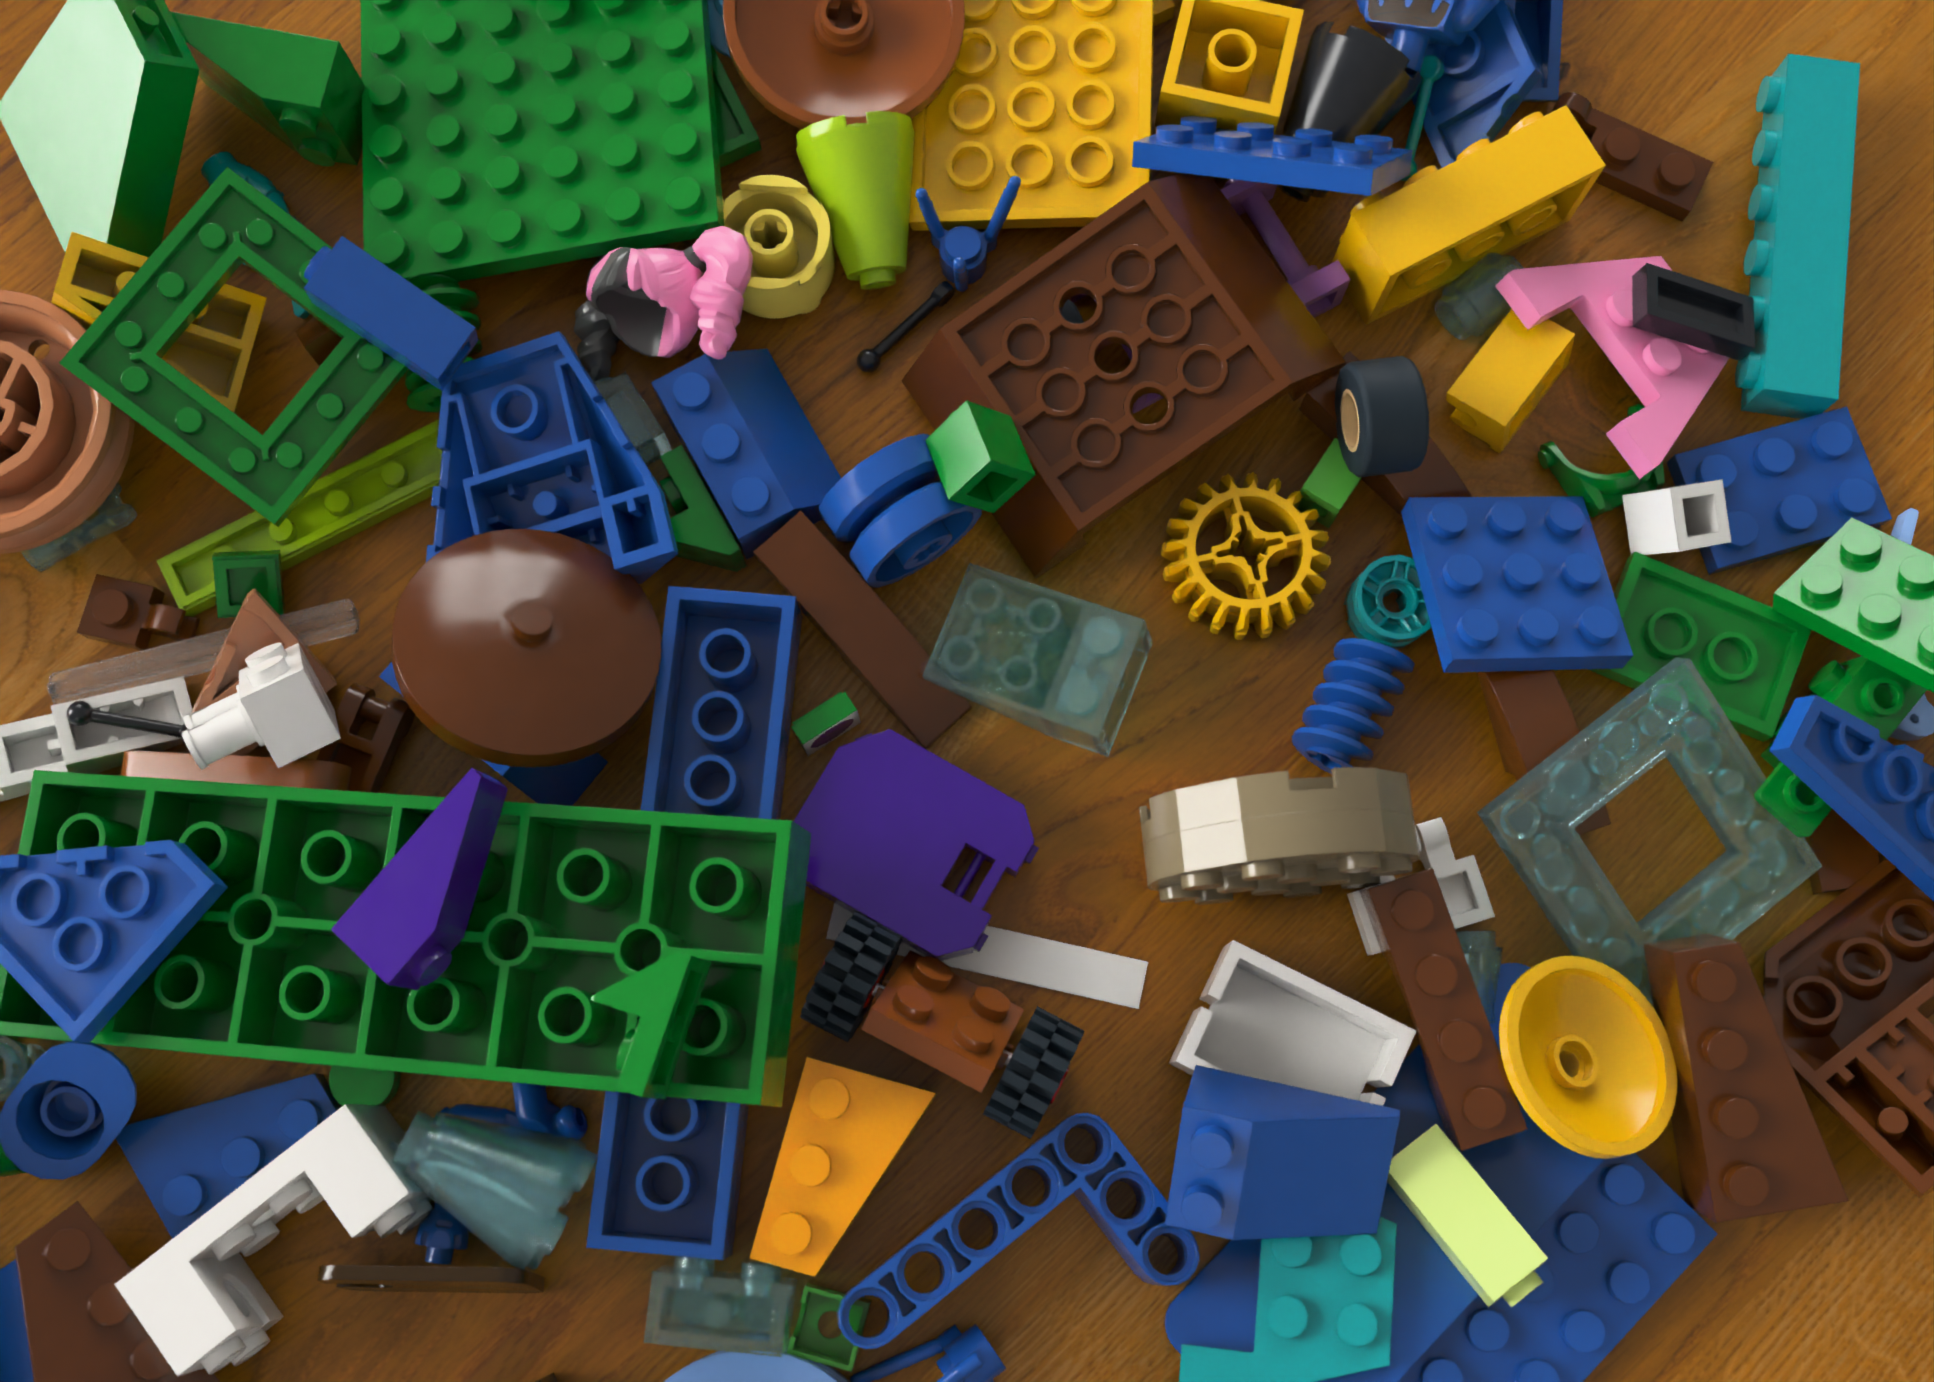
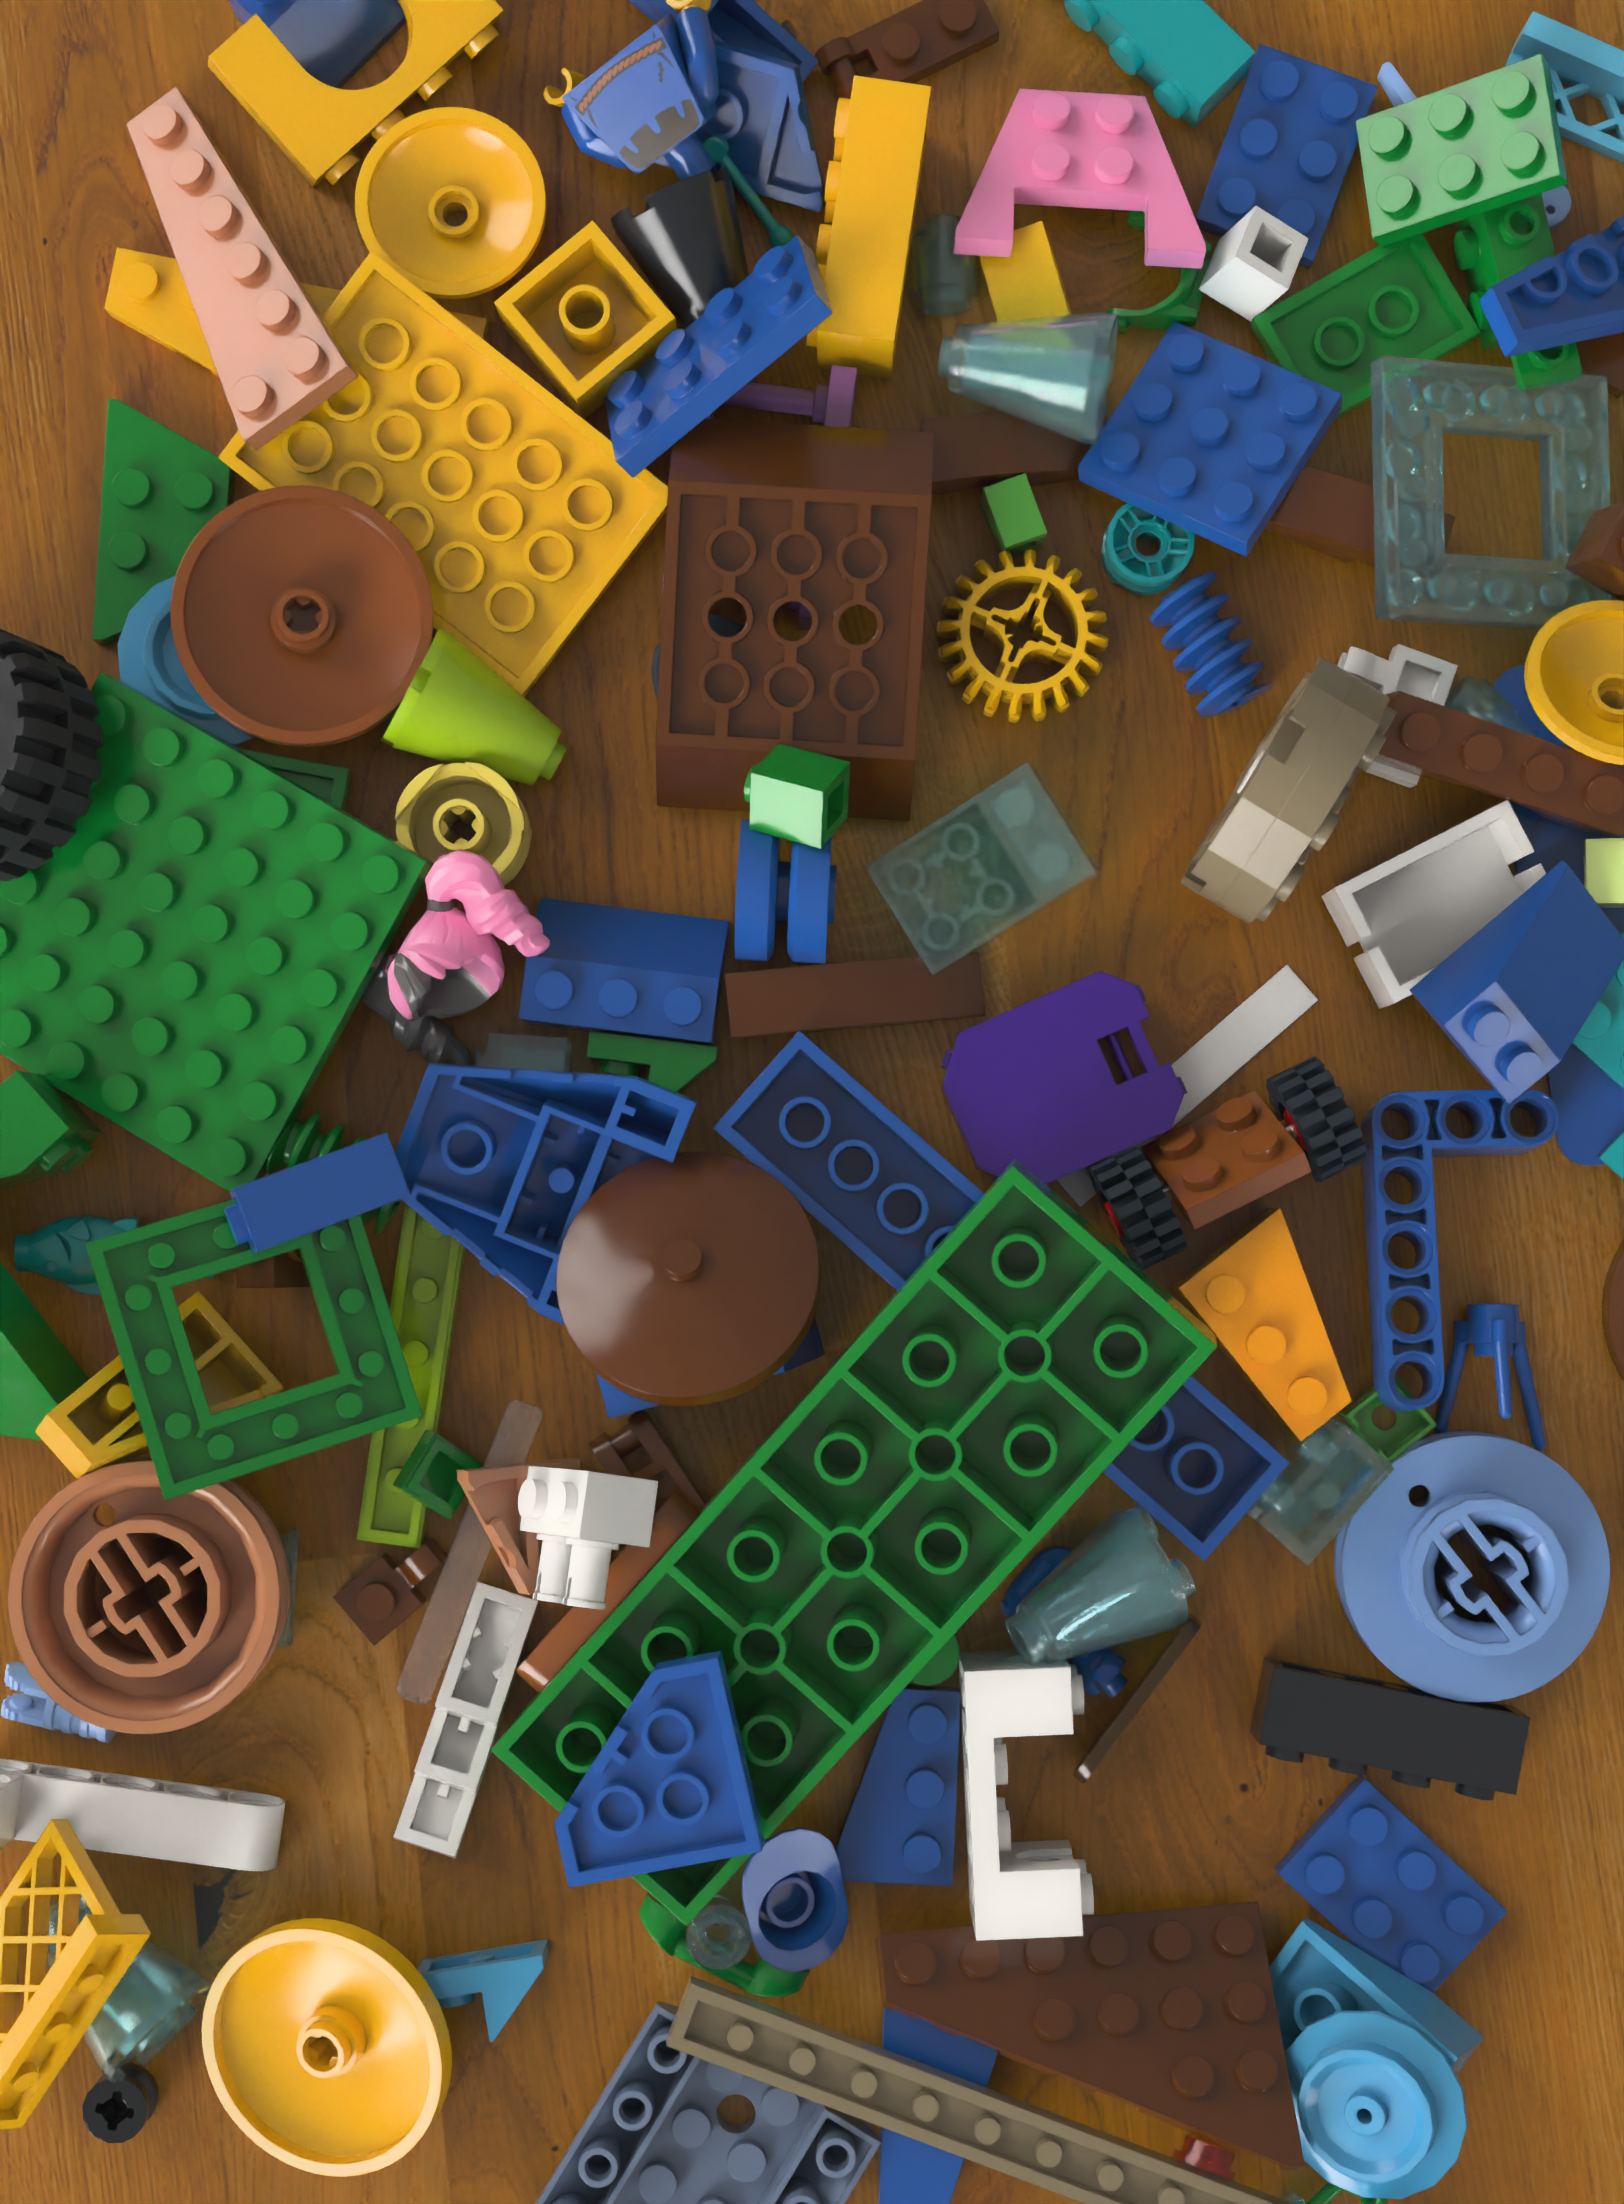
camera: 50 degrees left, 10 degrees up
black hinge [66,701,187,743] -> none
dark purple slope [331,768,508,990] -> none
blue arm [512,1082,588,1148] -> none
green slope [590,951,712,1099] -> none
green tile [791,692,861,756] -> none
black hinge [857,281,956,372] -> none
blue plant [916,176,1021,292] -> none
black wheel [1335,356,1429,477] -> none
black tile [1632,263,1755,361] -> none
none -> clear light blue cone [938,311,1119,445]

